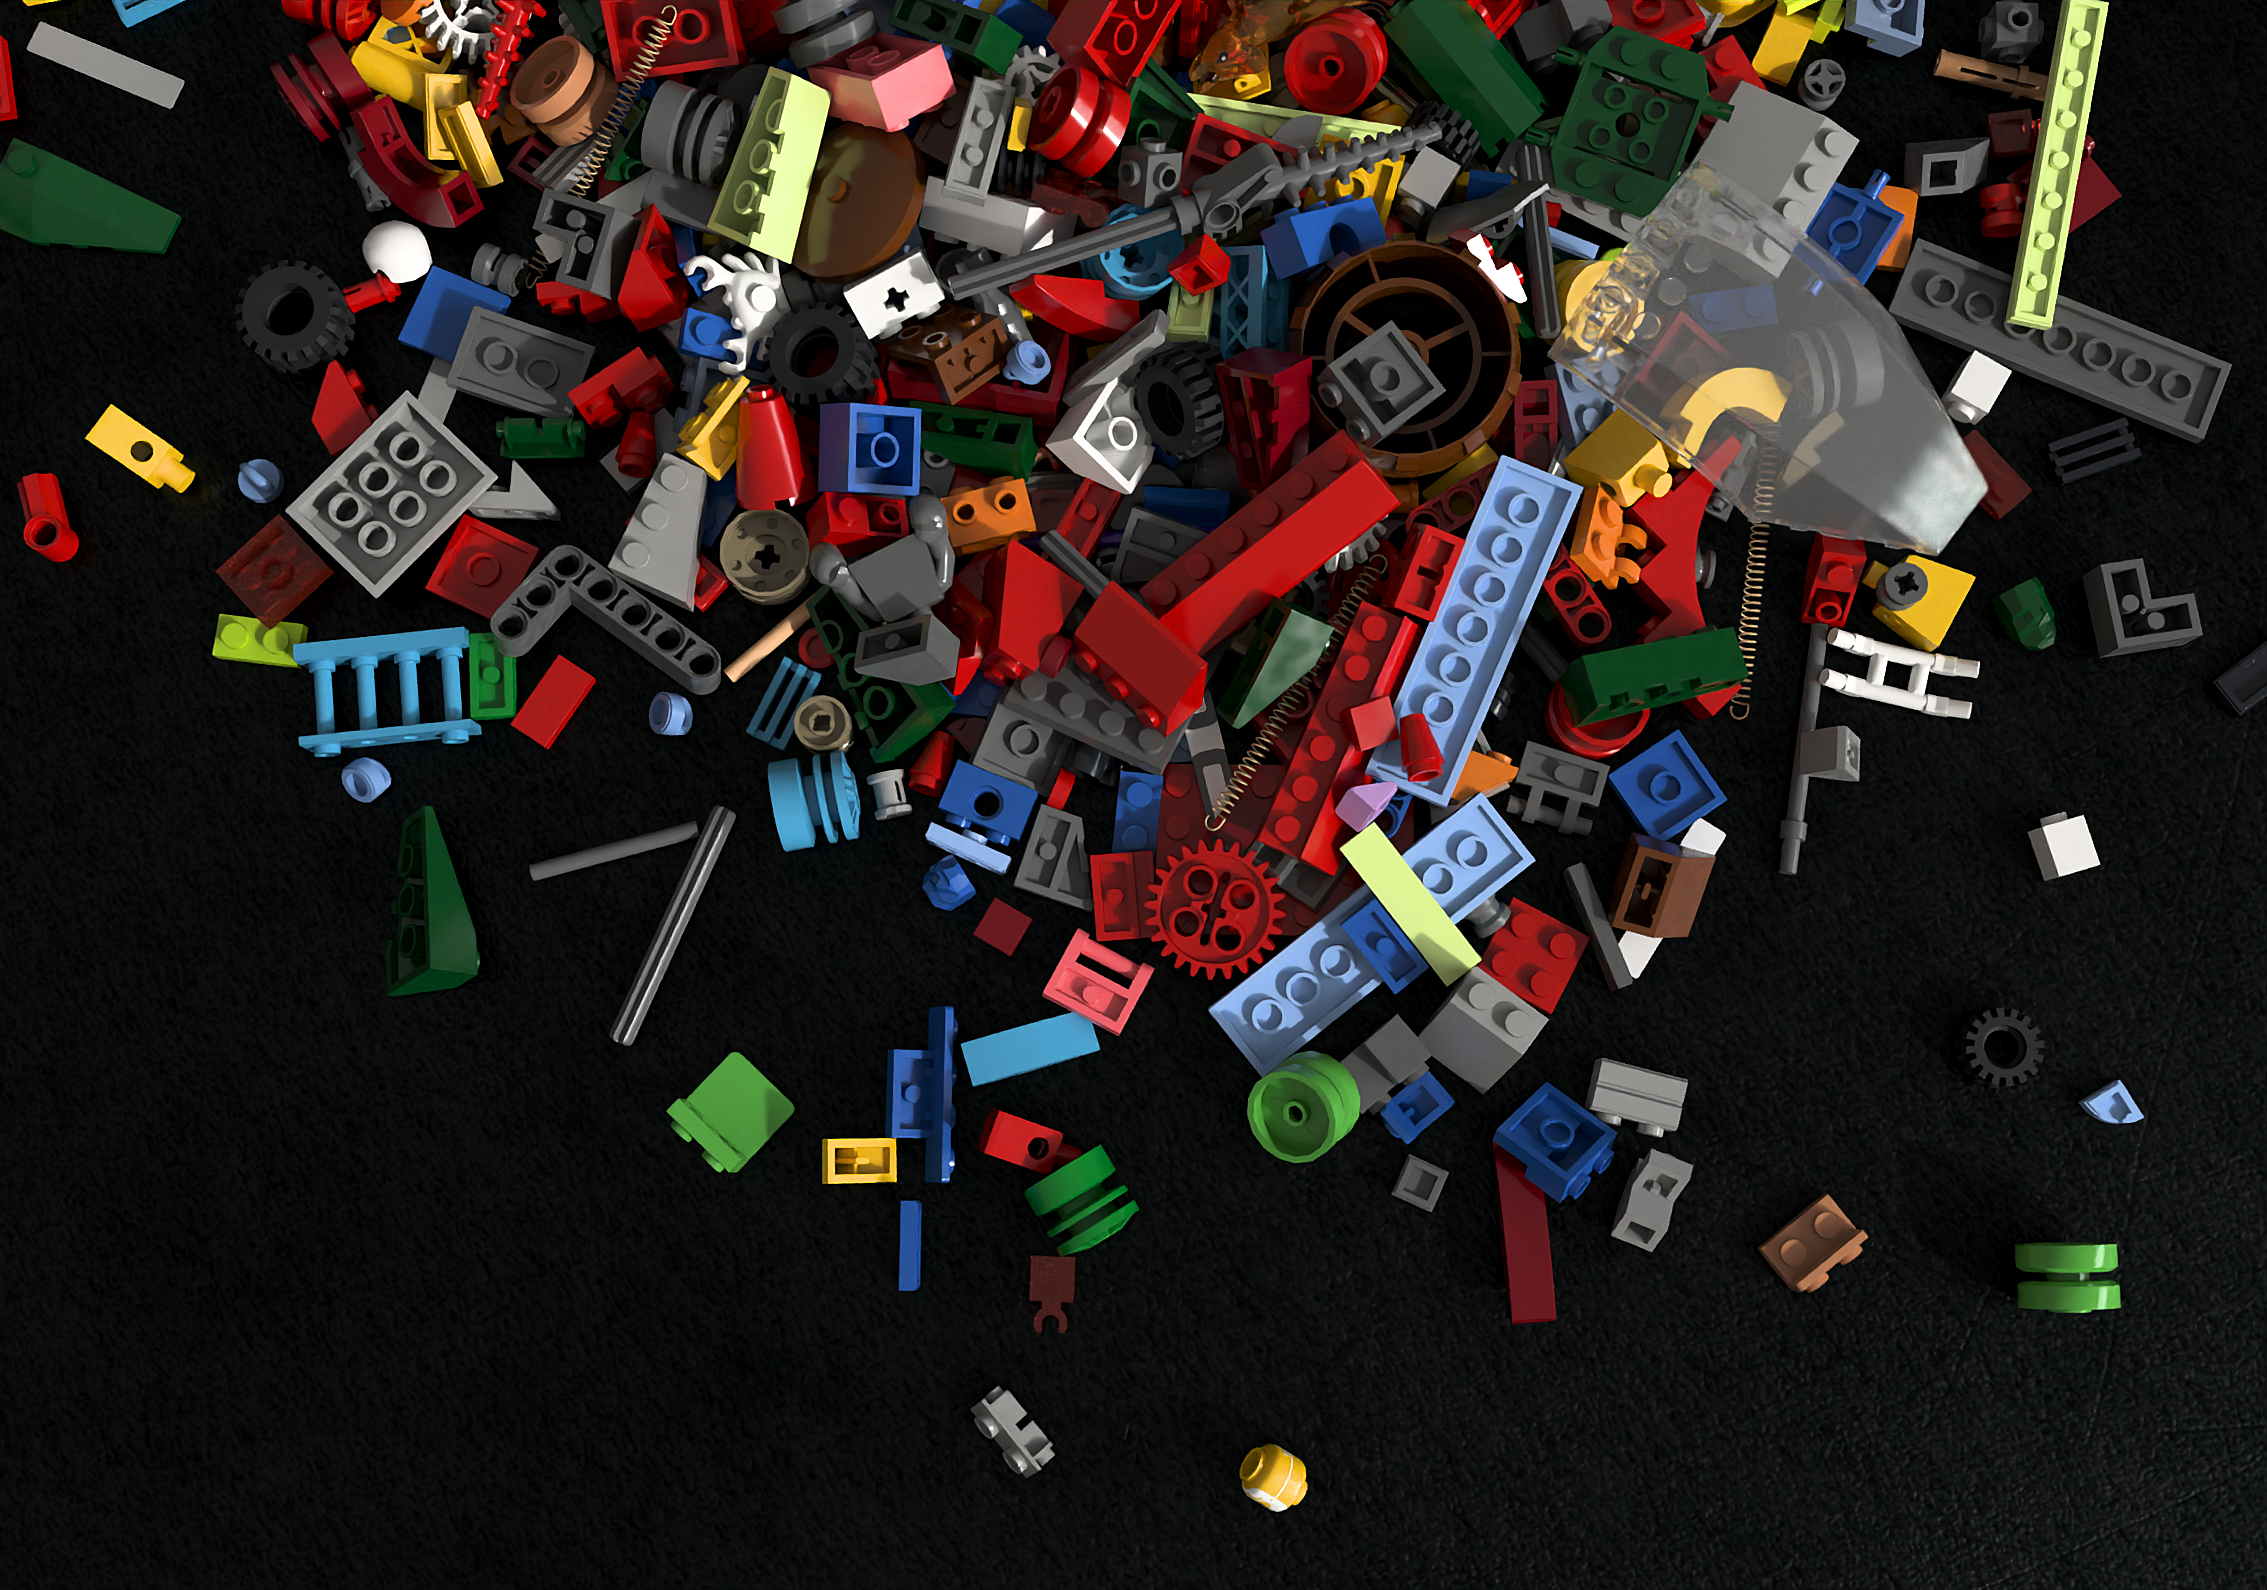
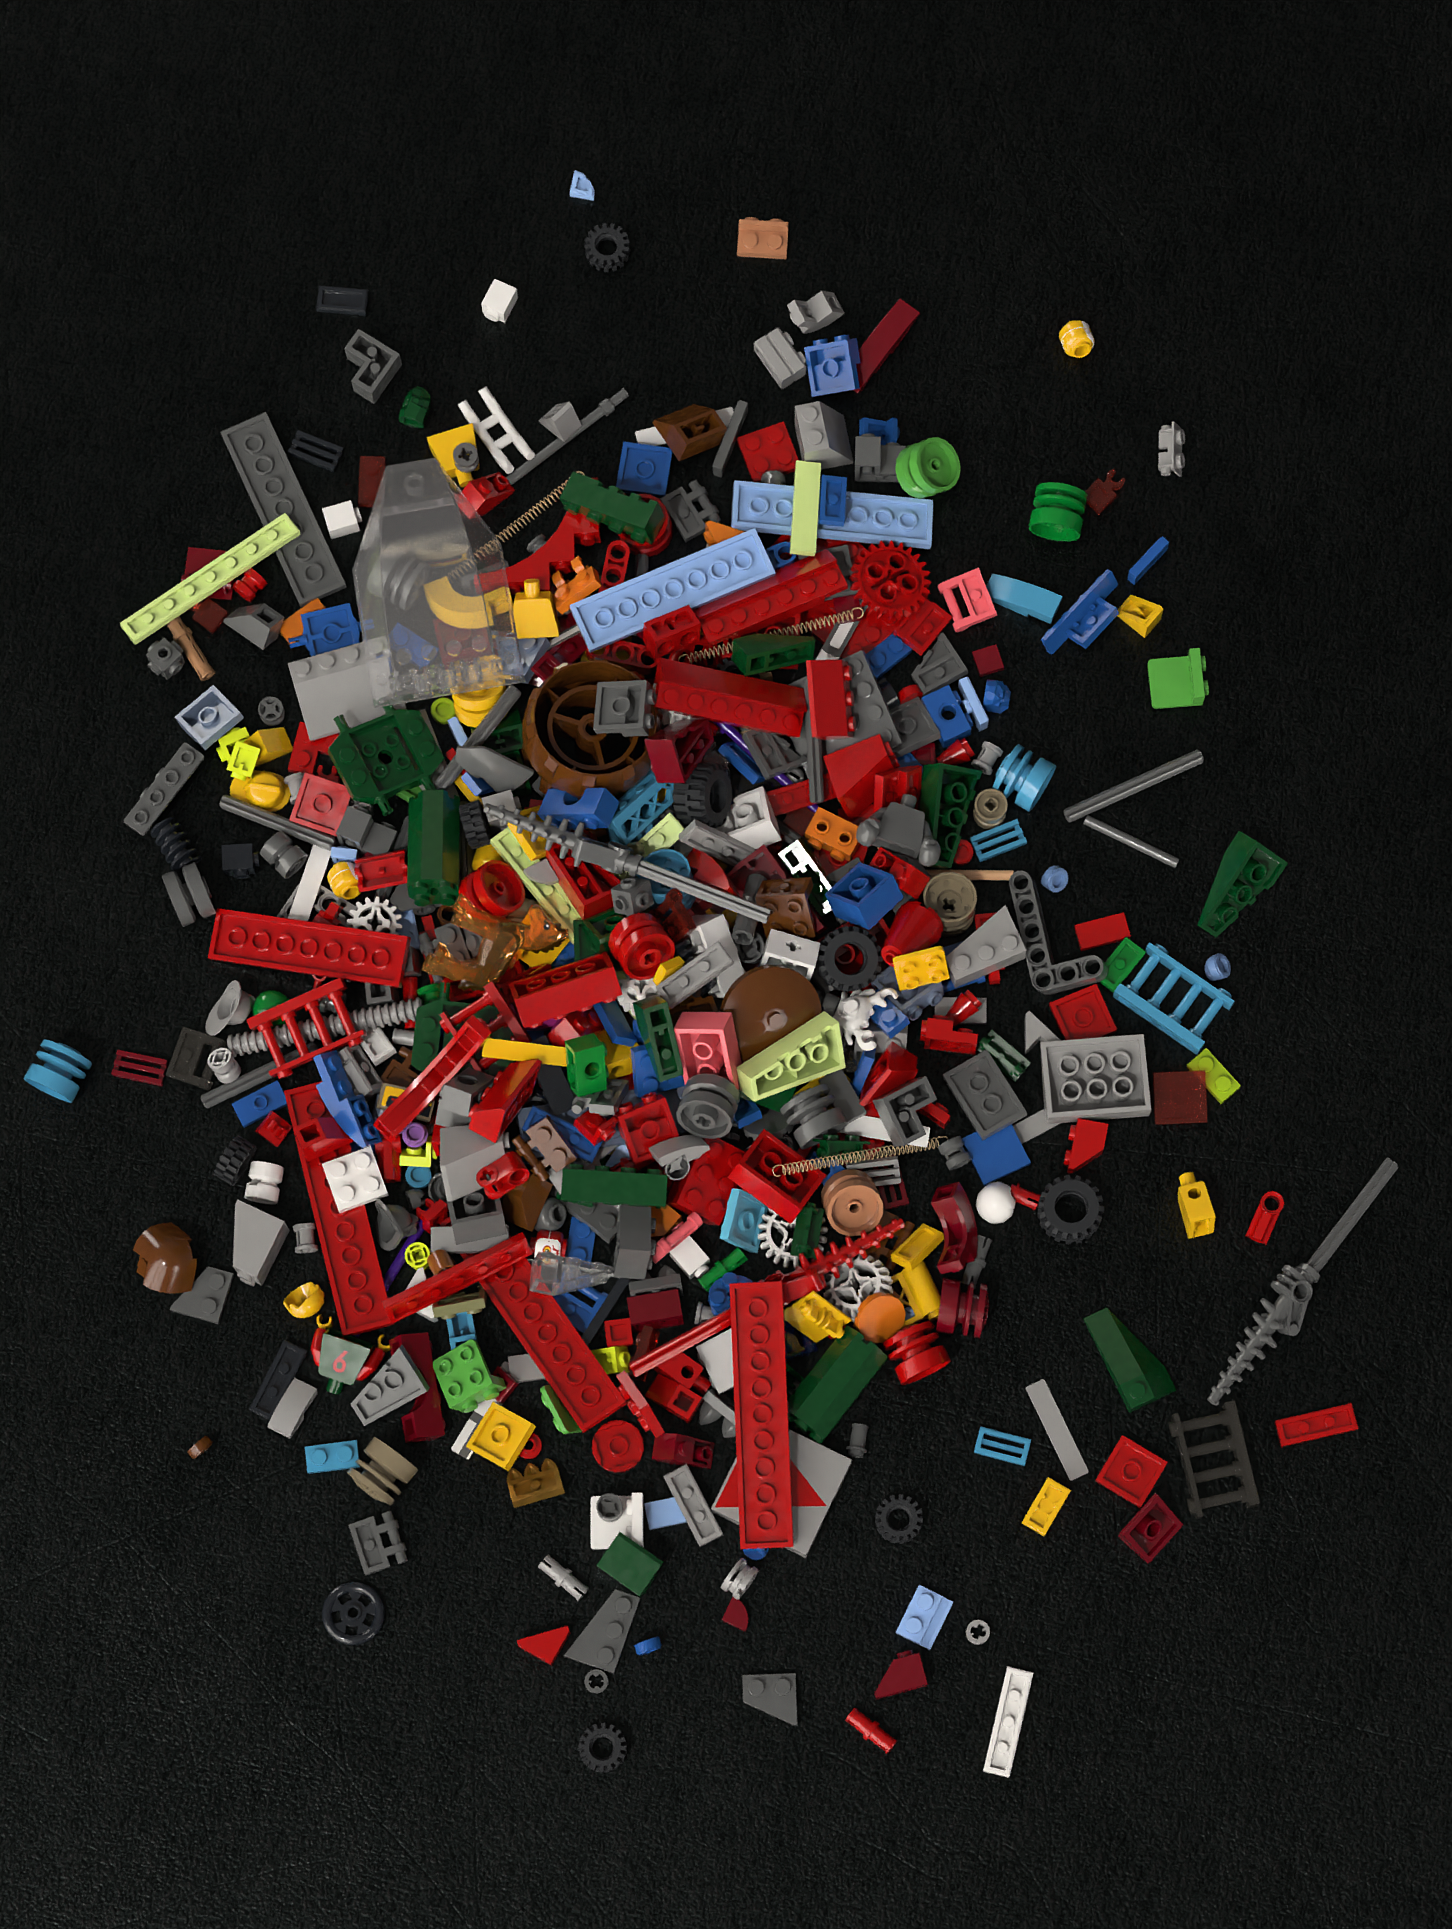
camera: 135 degrees left, 5 degrees down
medium blue tile [238,459,285,503] -> none
yellow tile [438,101,504,189] -> none
dark grey slope [853,613,960,686] -> none
red torso [976,1108,1082,1175] -> none
medium blue tile [1003,340,1051,385] -> none
dark red tile [1038,633,1073,679] -> none
red slope [1166,233,1231,297] -> none
lavender slope [1335,781,1398,832] -> none
tile [1344,695,1400,752] -> none
dark grey tile [1390,1154,1449,1212] -> none
red cone [1399,713,1445,782] -> none
slope [1447,227,1527,304] -> none
bright green wheel [2014,1242,2121,1313] -> none

